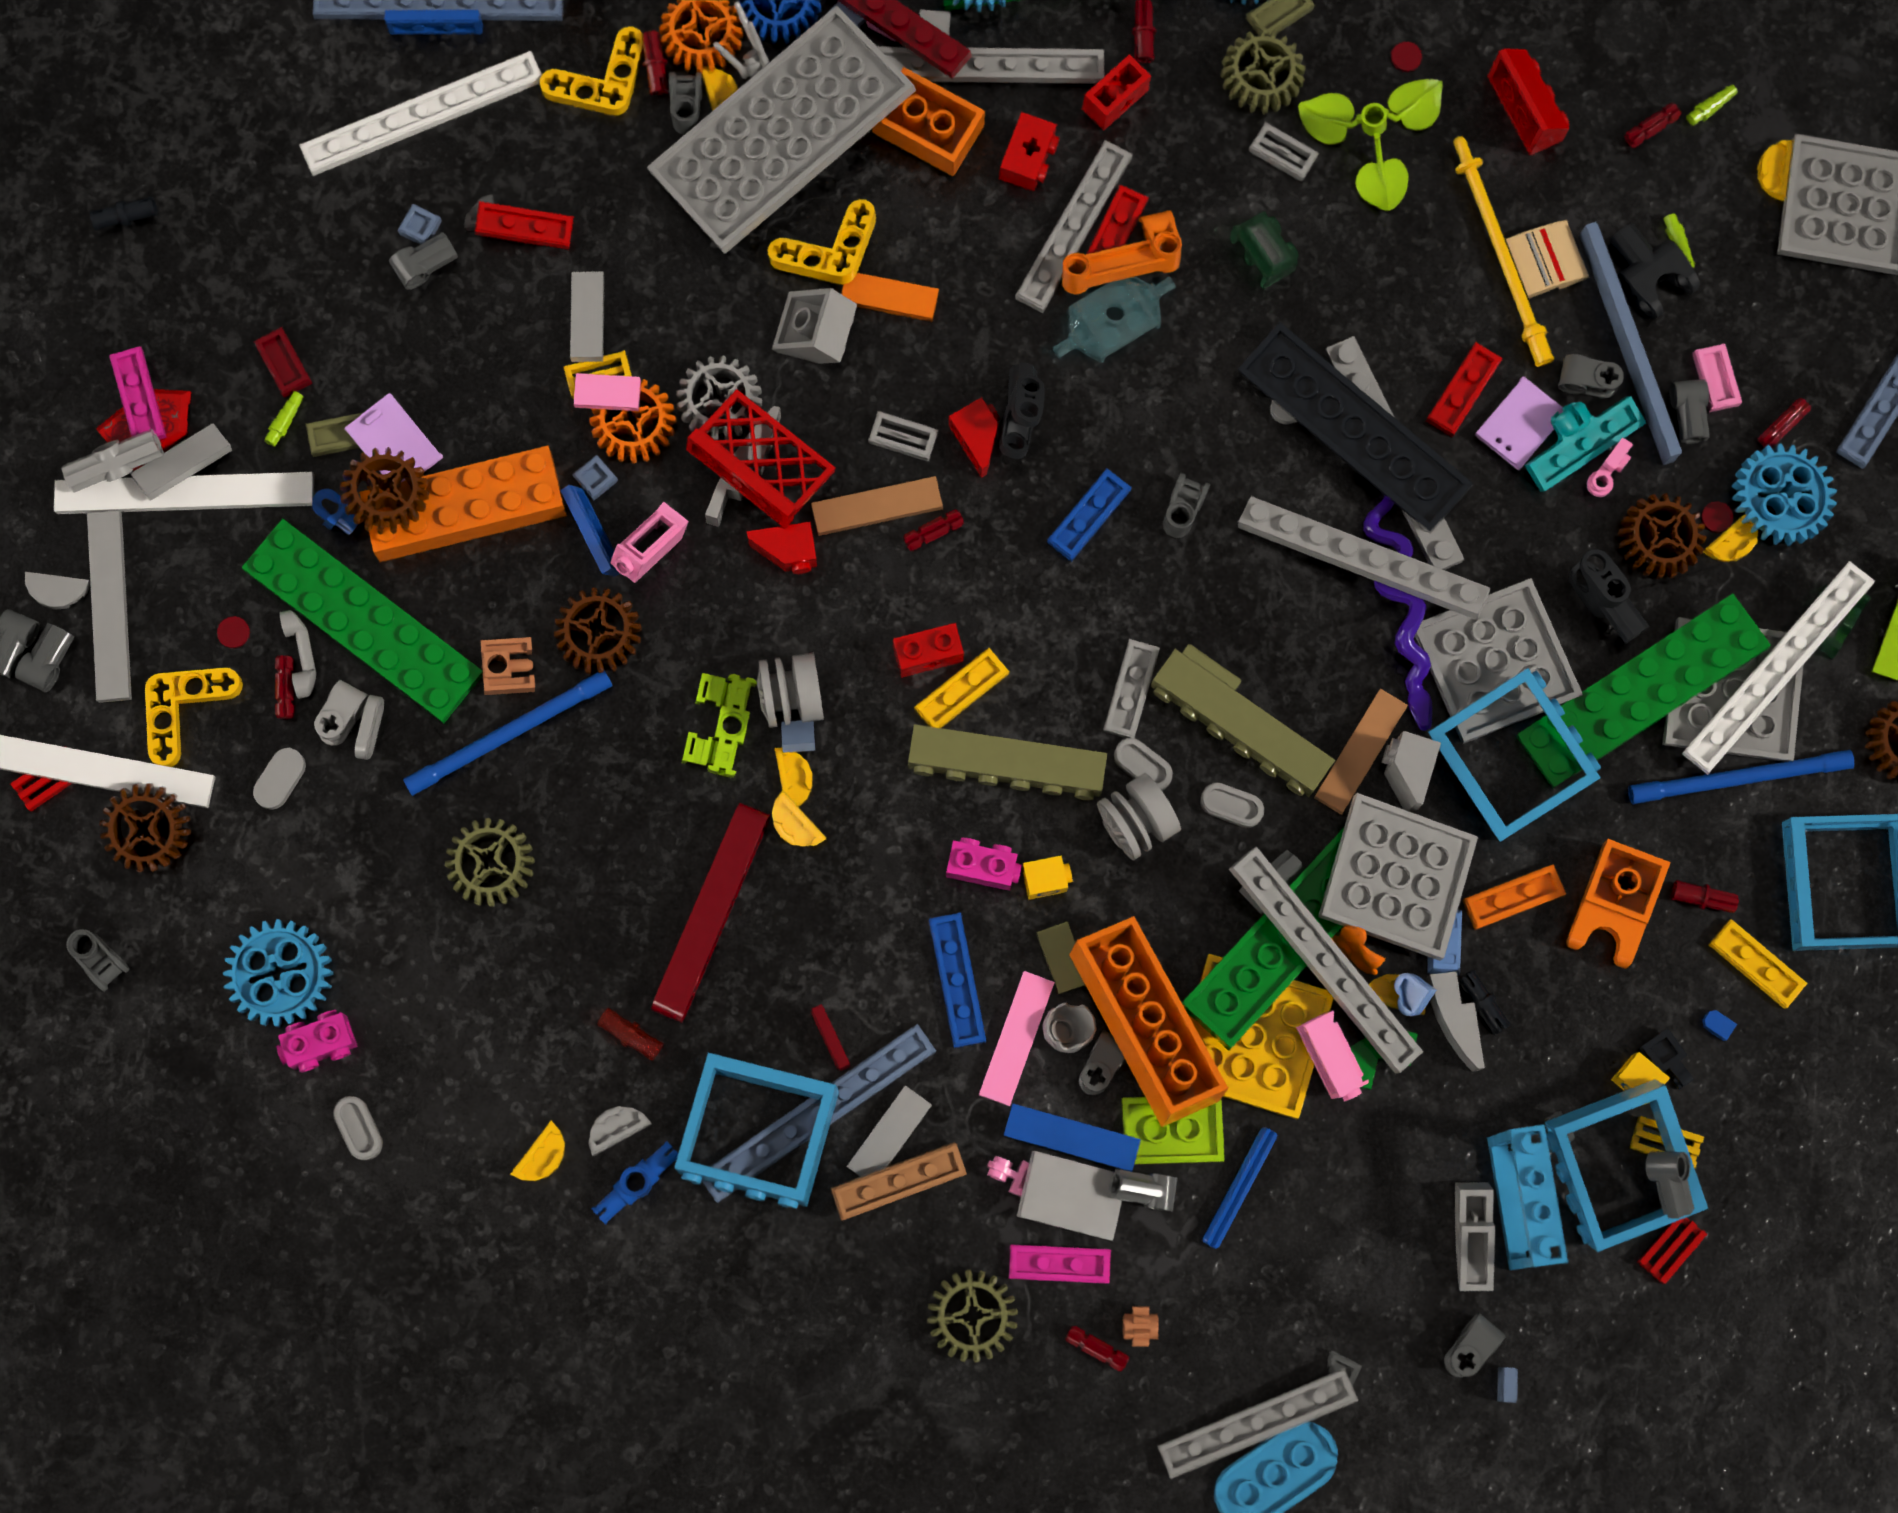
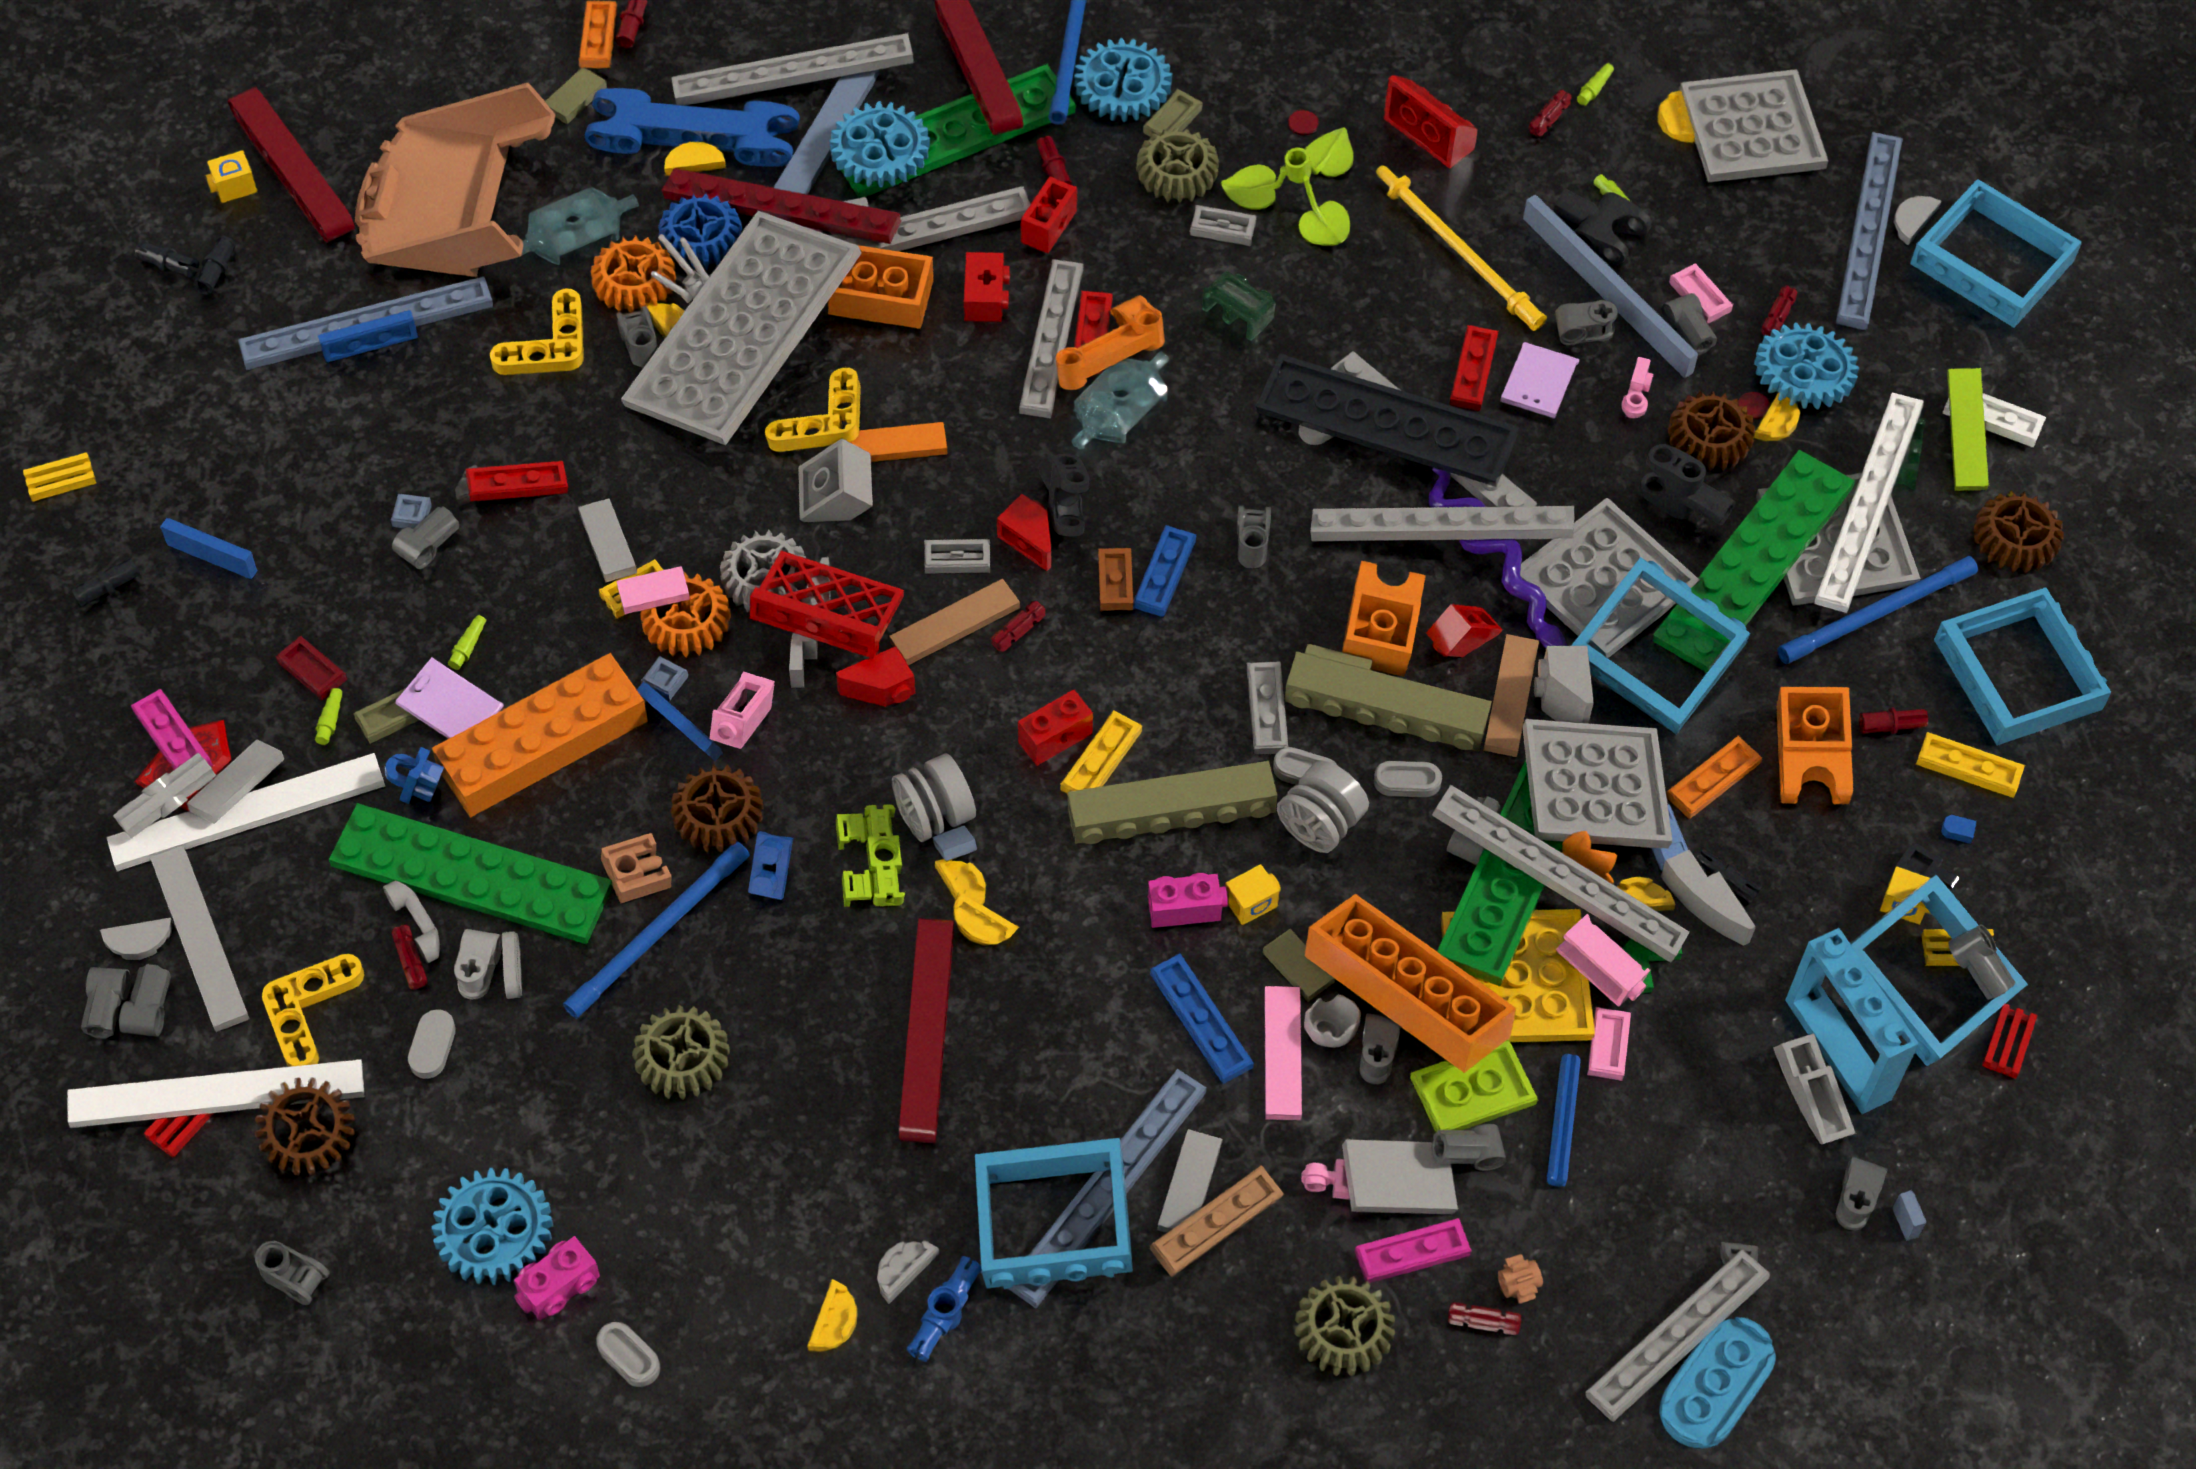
camera: 15 degrees left, 20 degrees down
dark red piece [217,616,250,648] -> none
white tile [299,51,542,176] -> none
reddish brown gear [340,447,429,535] -> none
clear red pin [597,1008,664,1061] -> none
dark red axle [641,31,669,95] -> none
dark red tile [811,1004,850,1072] -> none
blue tile [1004,1104,1141,1172] -> none
medium blue tile [1394,973,1436,1016] -> none
tan slope [1506,220,1589,299] -> none
teal plate [1525,396,1646,492] -> none
none -> yellow tile [23,452,97,502]
none -> blue tile [160,518,258,580]
none -> lime animal [448,615,486,670]
none -> blue hips [748,831,793,900]
none -> dark orange plate [1098,548,1133,611]
none -> orange brick [1342,561,1426,677]
none -> red slope [1426,604,1503,657]
none -> bright pink tile [1587,1007,1631,1081]

